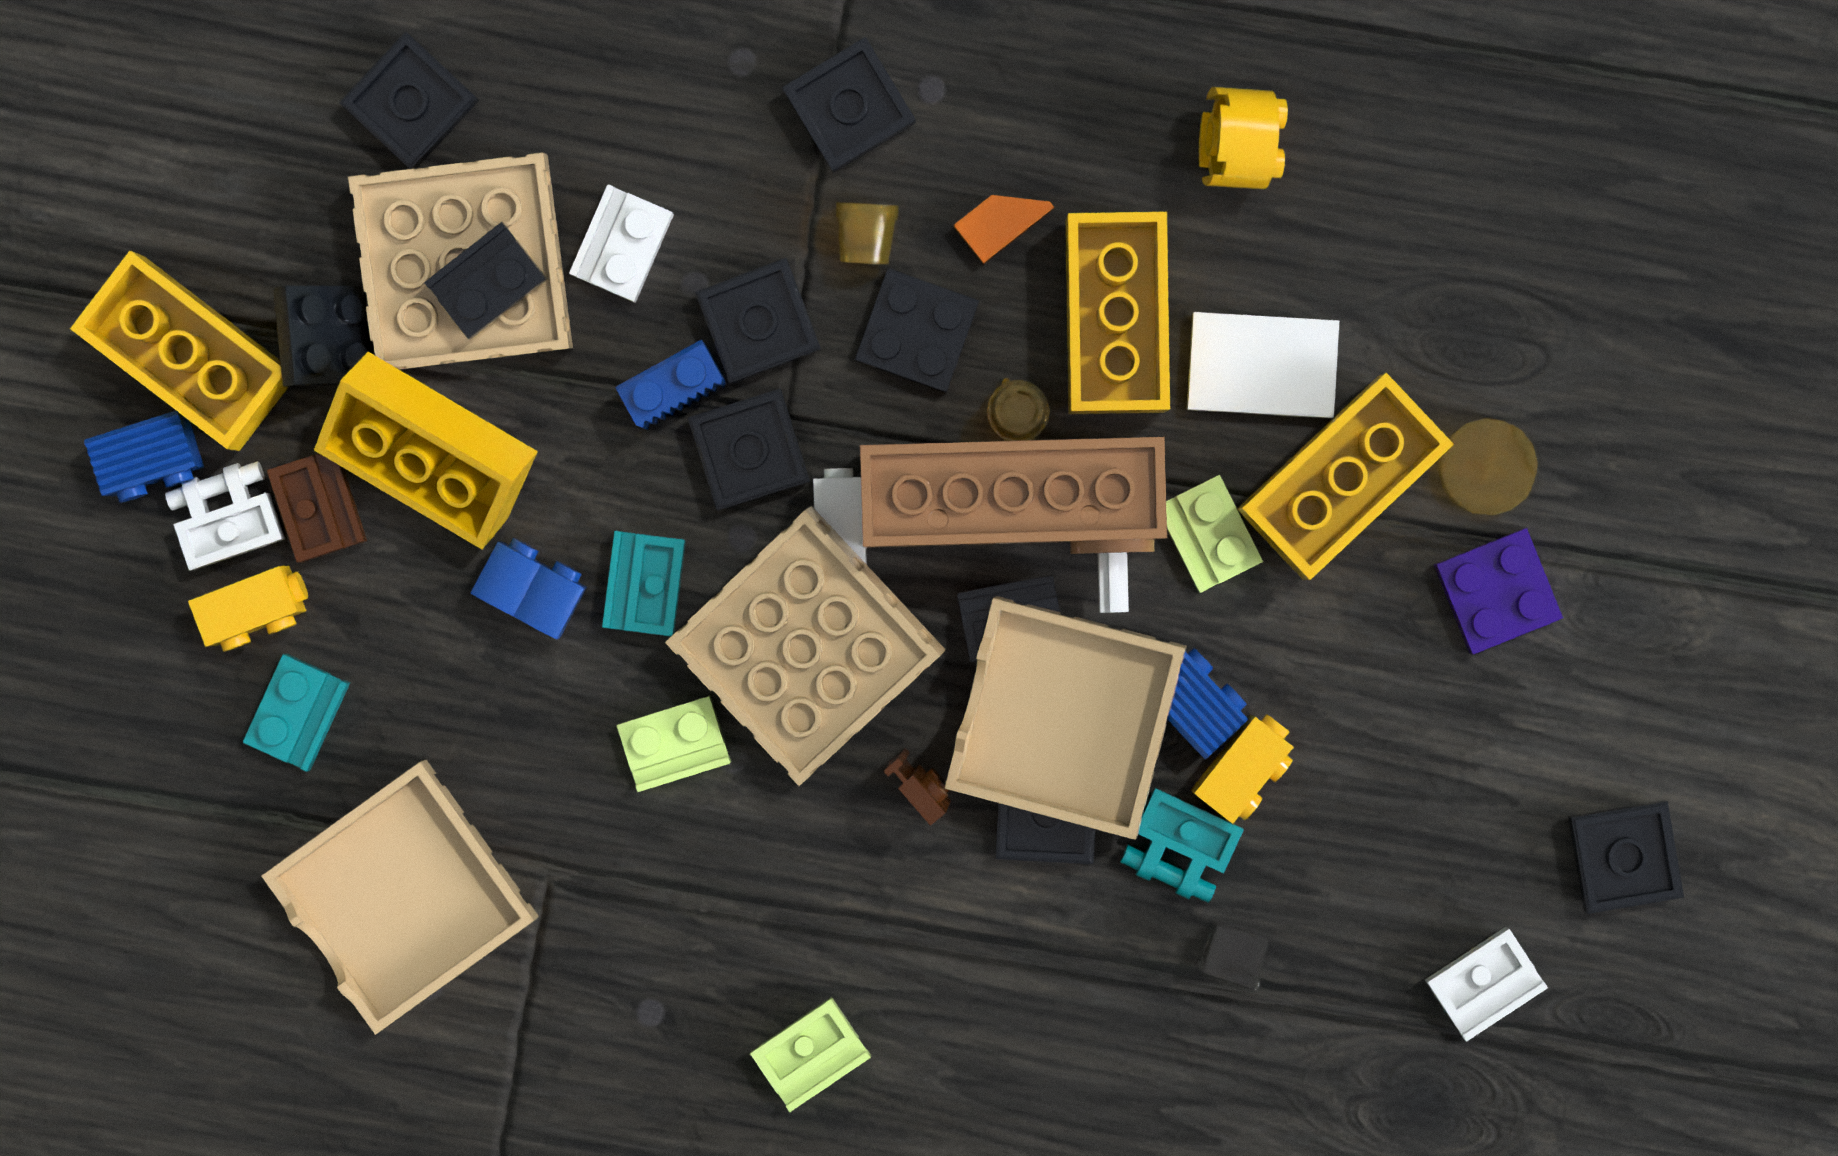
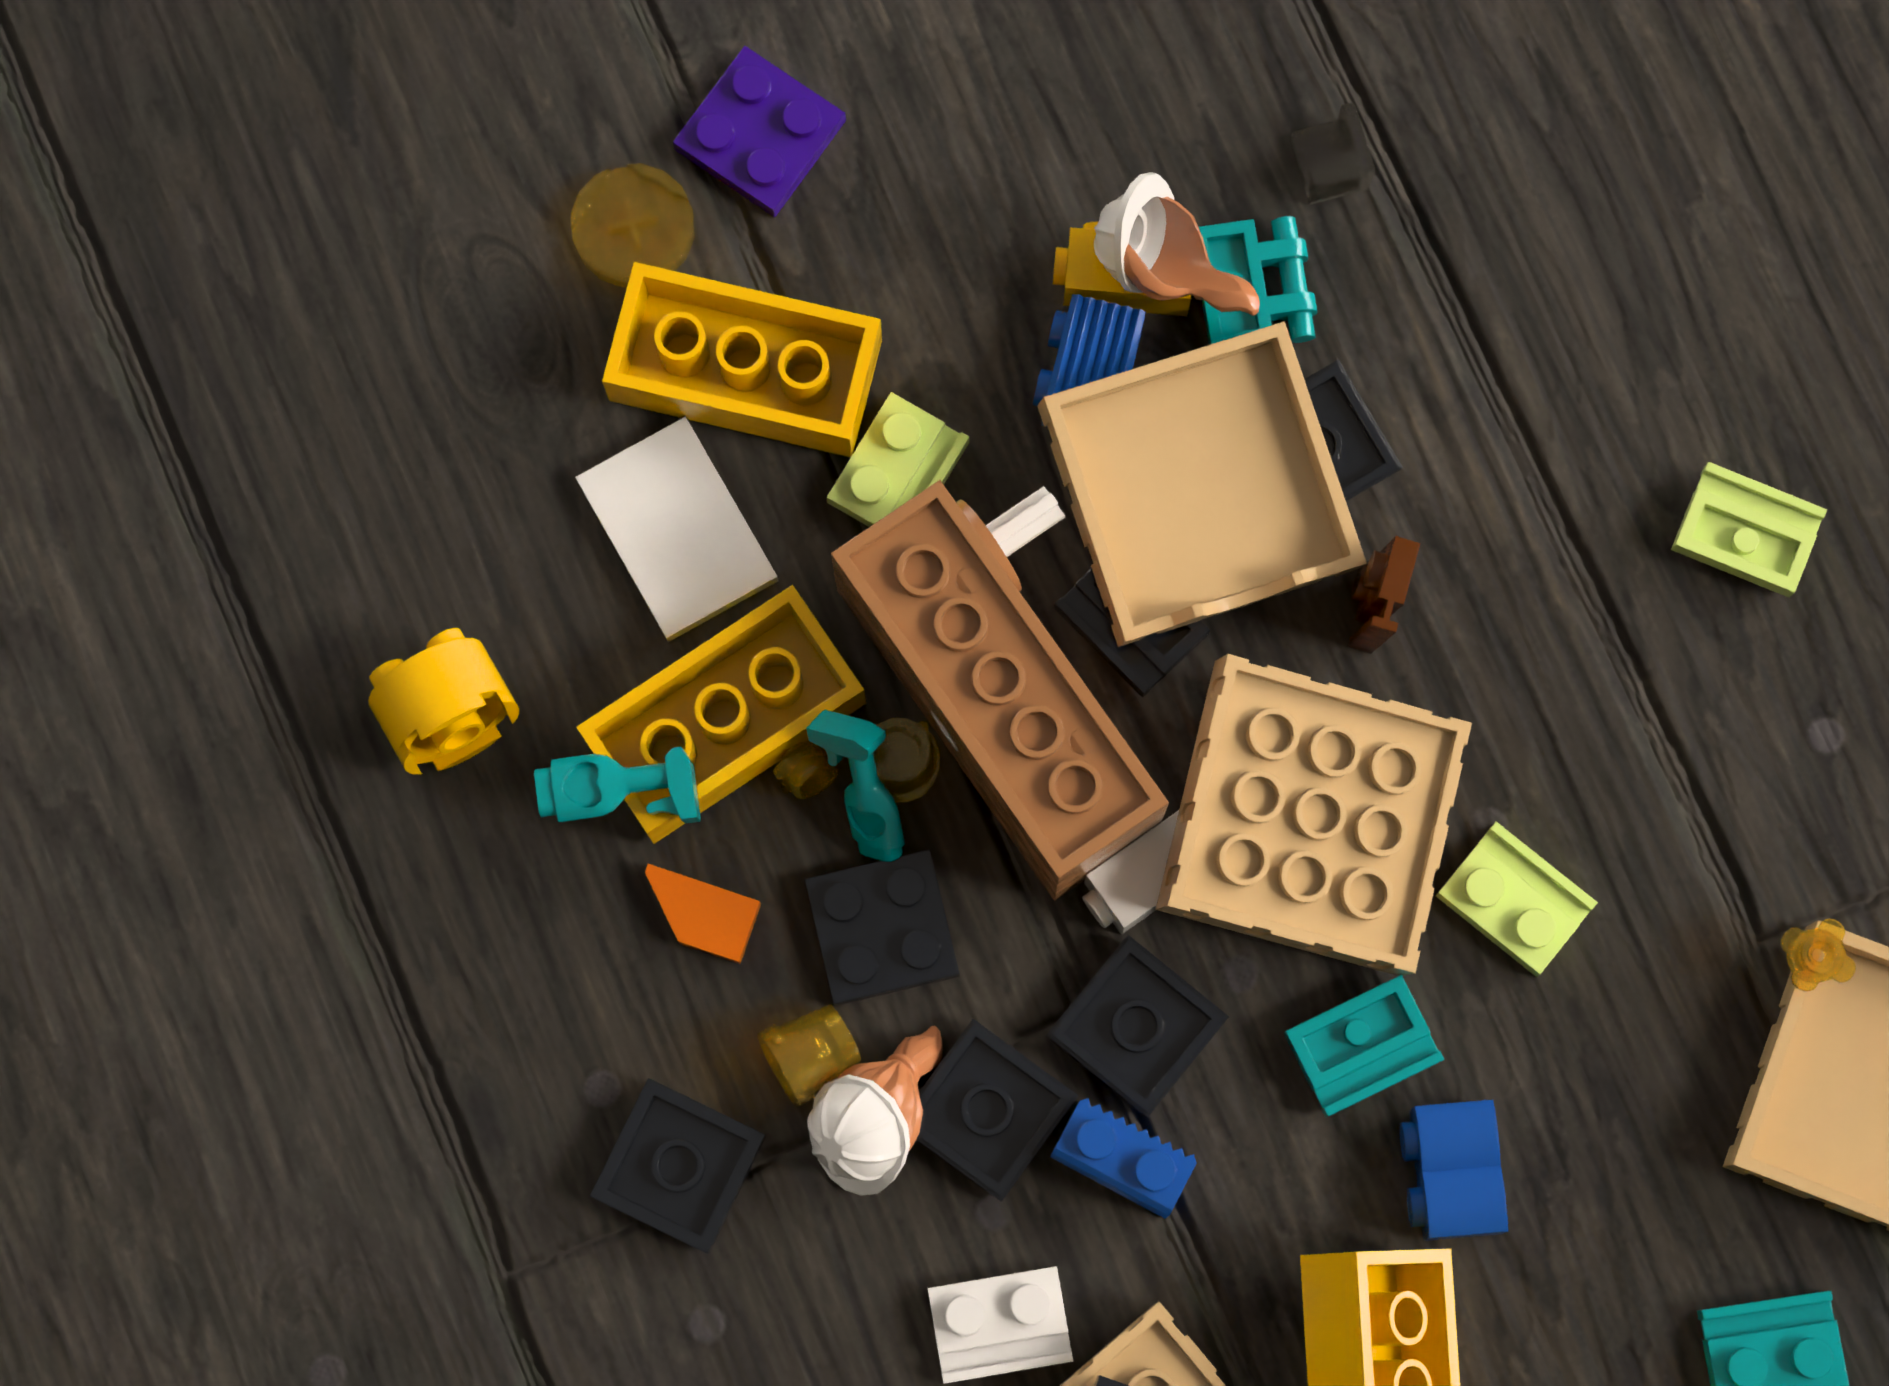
camera: 120 degrees left, 10 degrees down
none -> teal piece [534,746,701,824]
none -> clear yellow plate [773,741,839,799]
none -> teal piece [806,710,905,862]
none -> white piece [807,1026,943,1196]
none -> piece [1094,172,1260,316]
none -> clear yellow plate [1781,919,1856,992]

